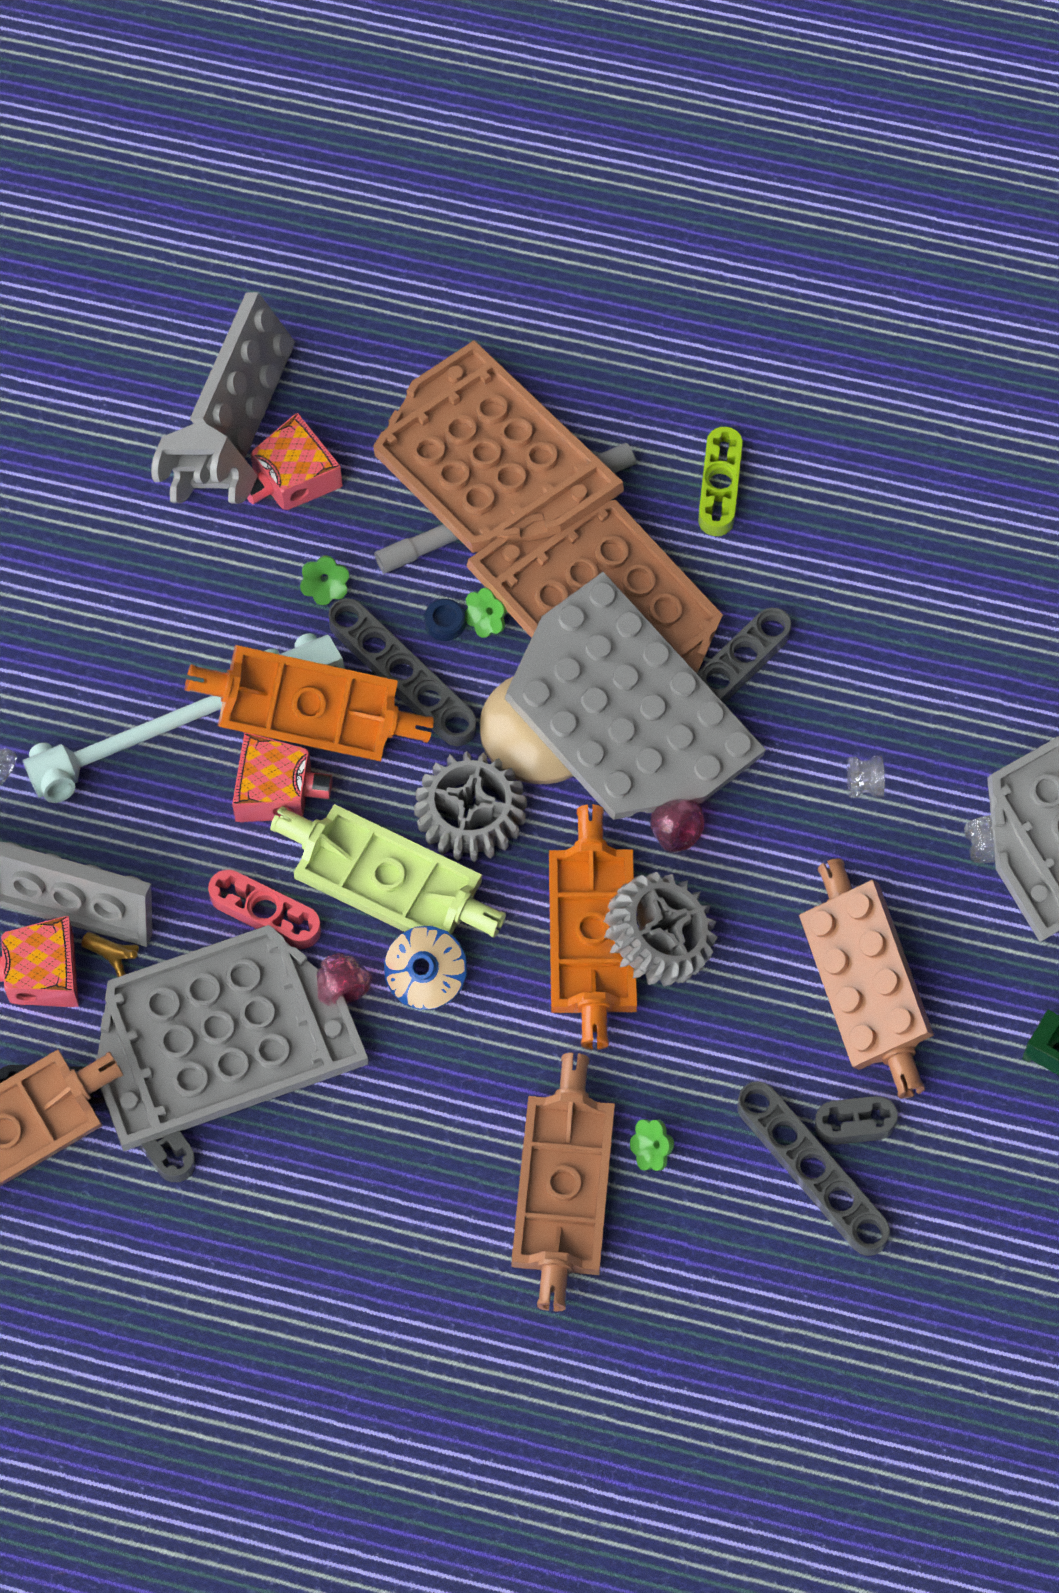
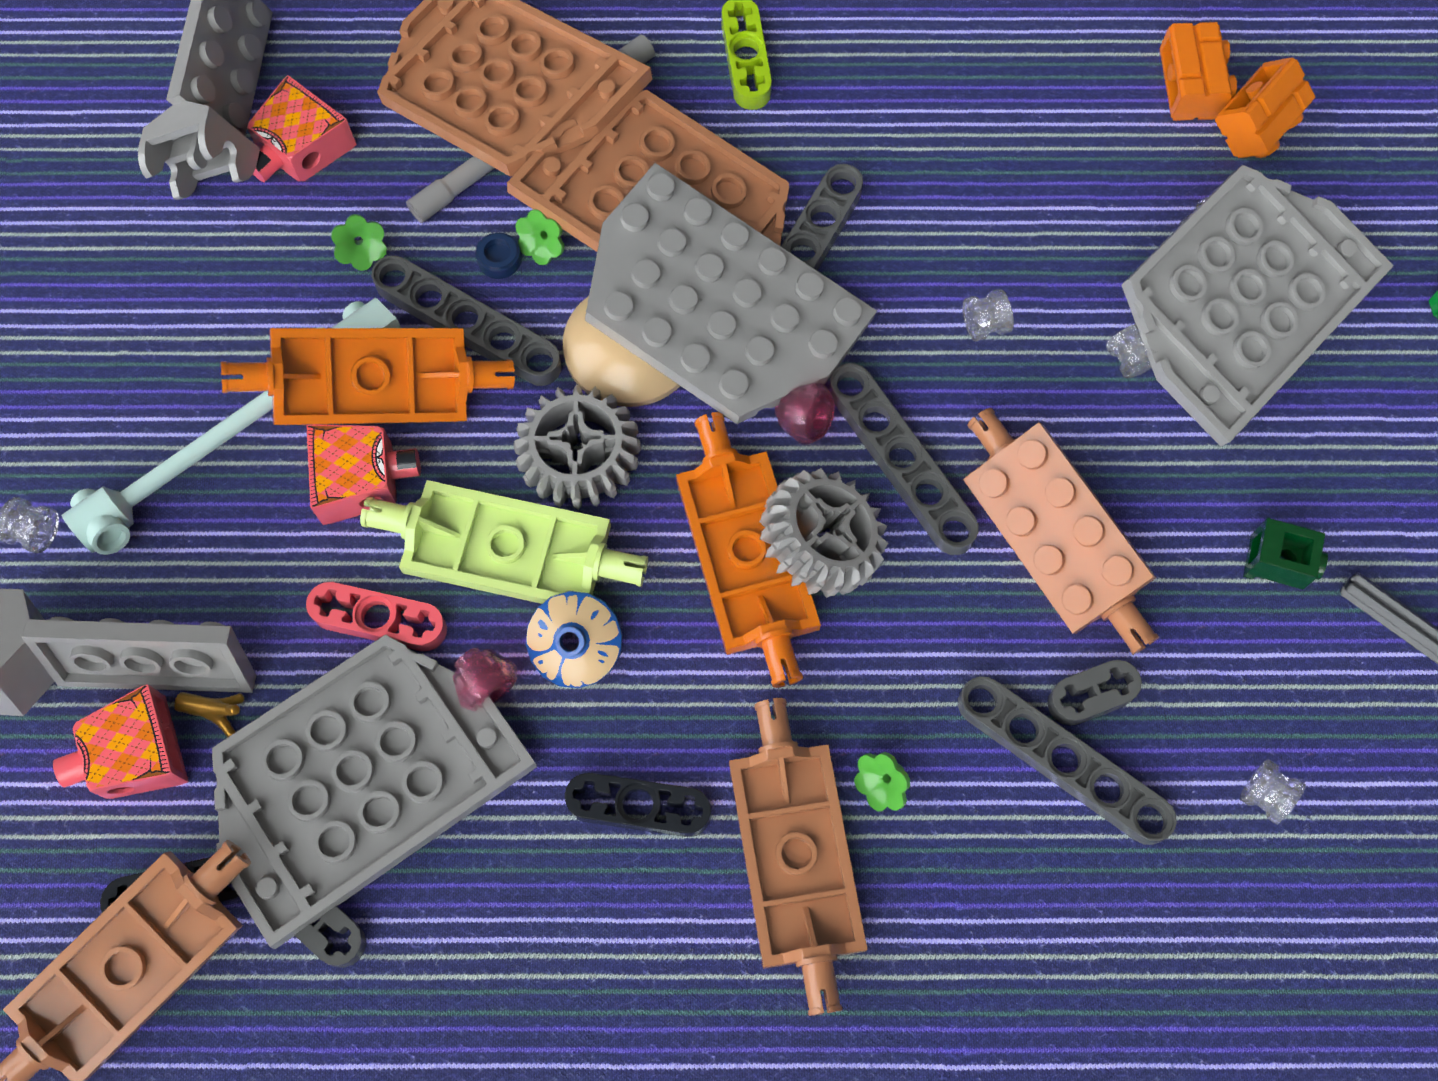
camera: 15 degrees left, 5 degrees up
none -> black beam [565,773,711,837]
none -> dark grey beam [829,363,978,555]
none -> clear wheel [1240,759,1306,824]

